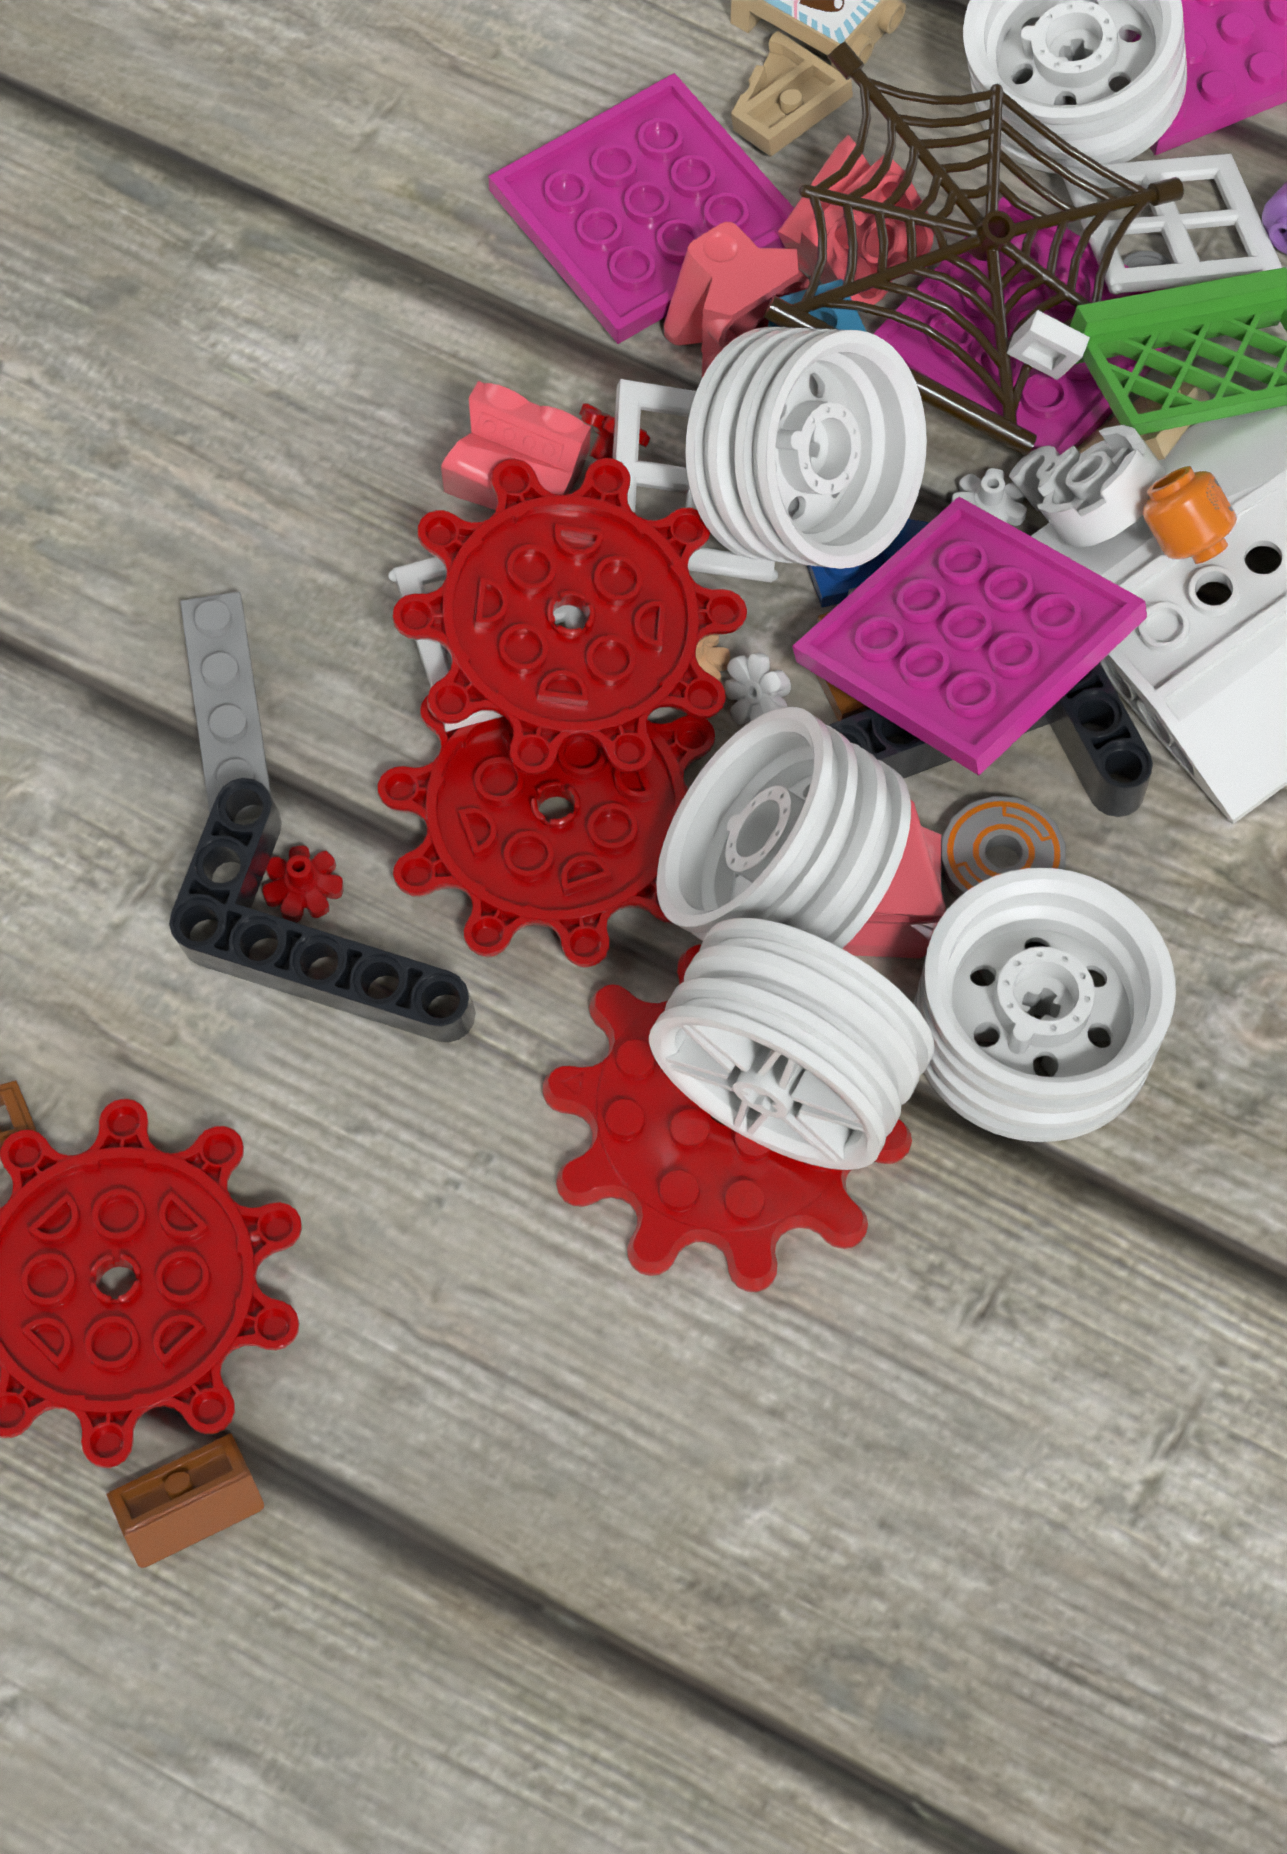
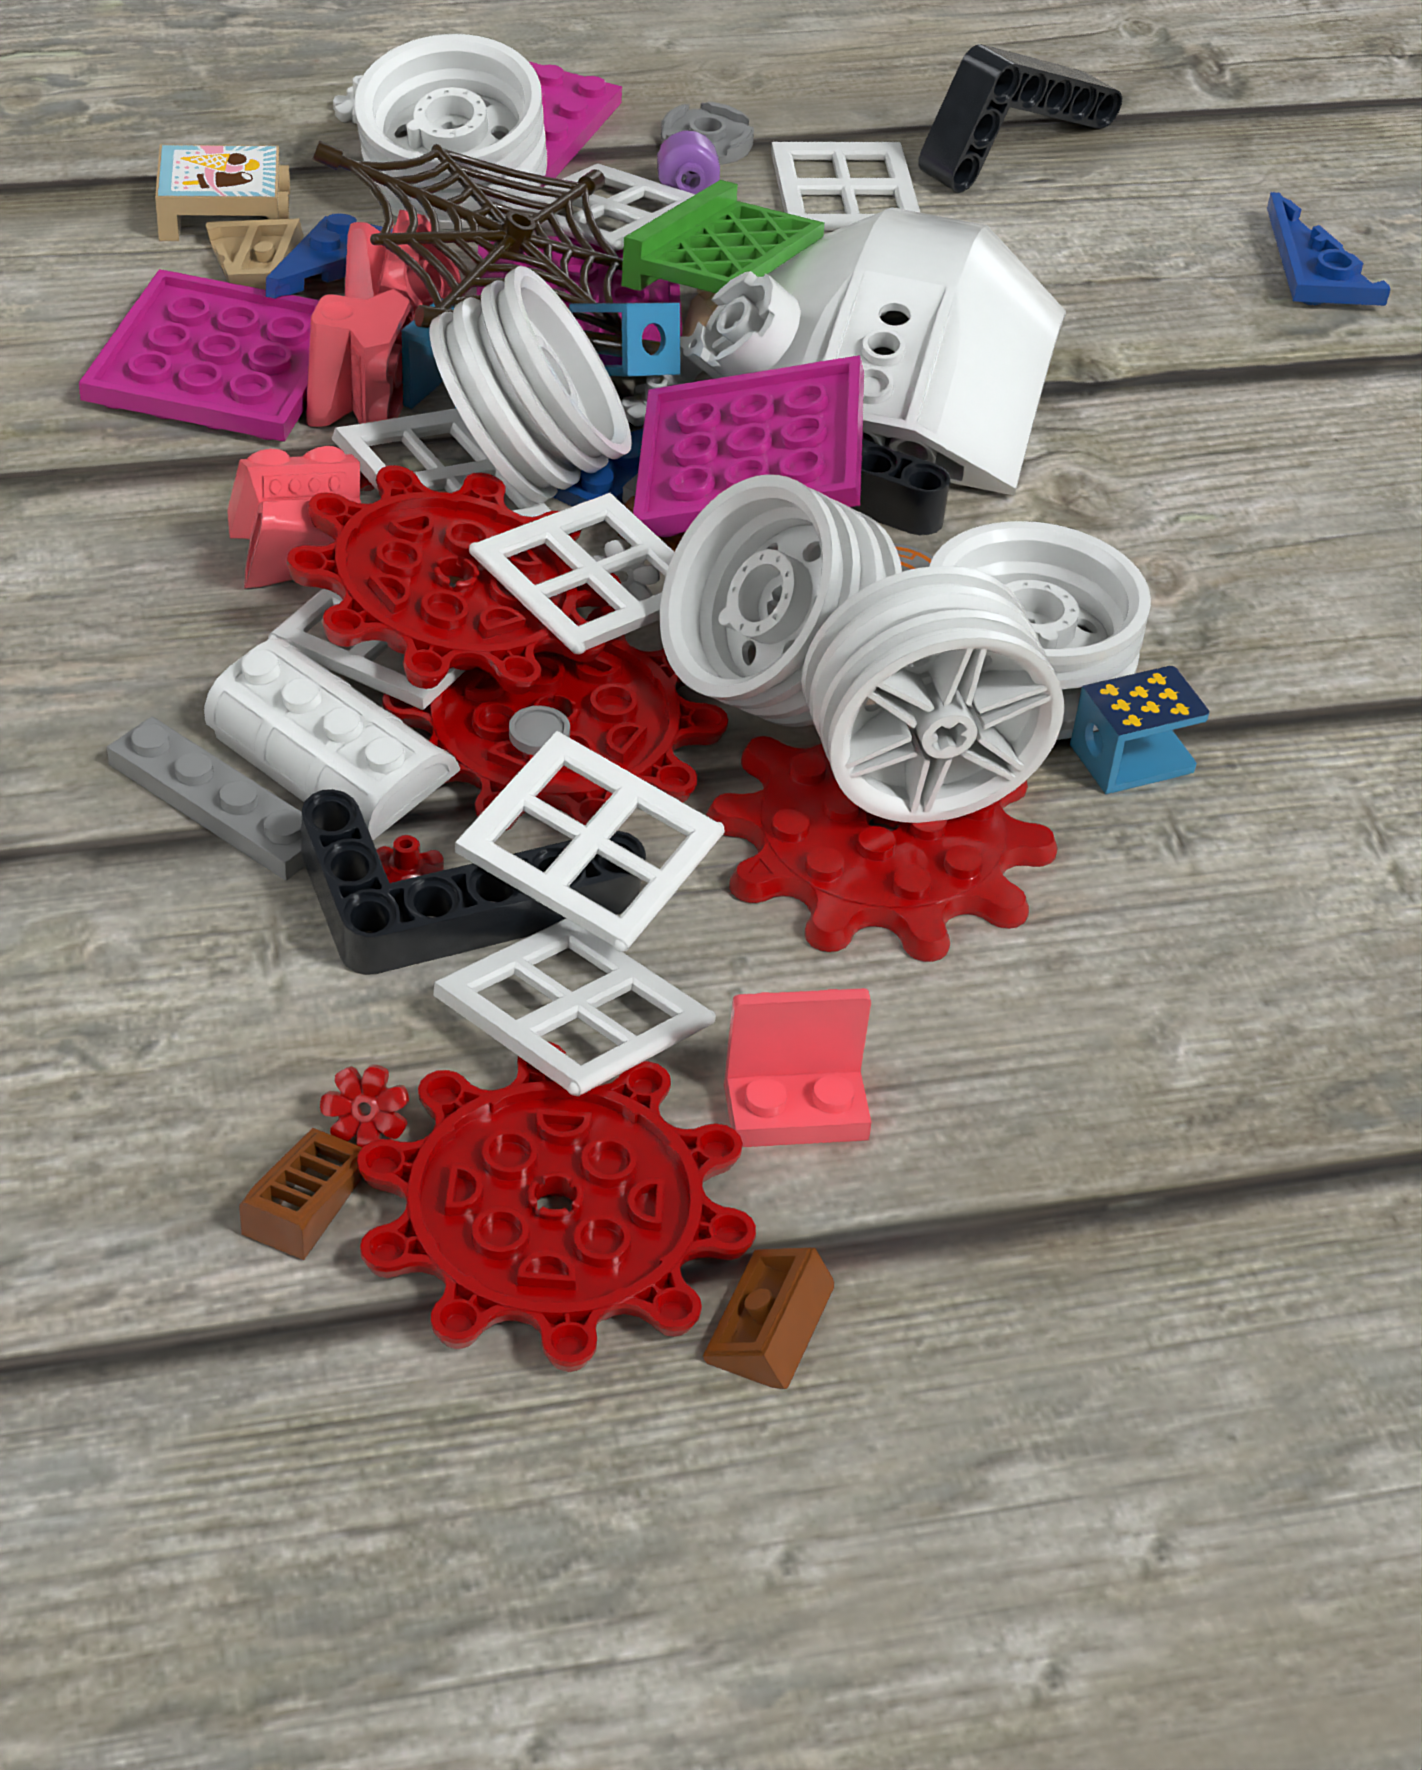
camera: 45 degrees left, 20 degrees down
white tile [1006,310,1090,380] -> none
orange head [1143,466,1237,564] -> none
none -> white container [204,638,460,840]
none -> blue wing [266,213,393,299]
none -> red plant [320,1064,409,1147]
none -> white window [433,918,716,1096]
none -> white window [455,731,725,952]
none -> white window [469,493,675,654]
none -> light grey piece [509,706,570,755]
none -> dark azure piece [569,303,680,376]
none -> coral bracket [724,988,872,1147]
none -> piece [1070,666,1210,795]

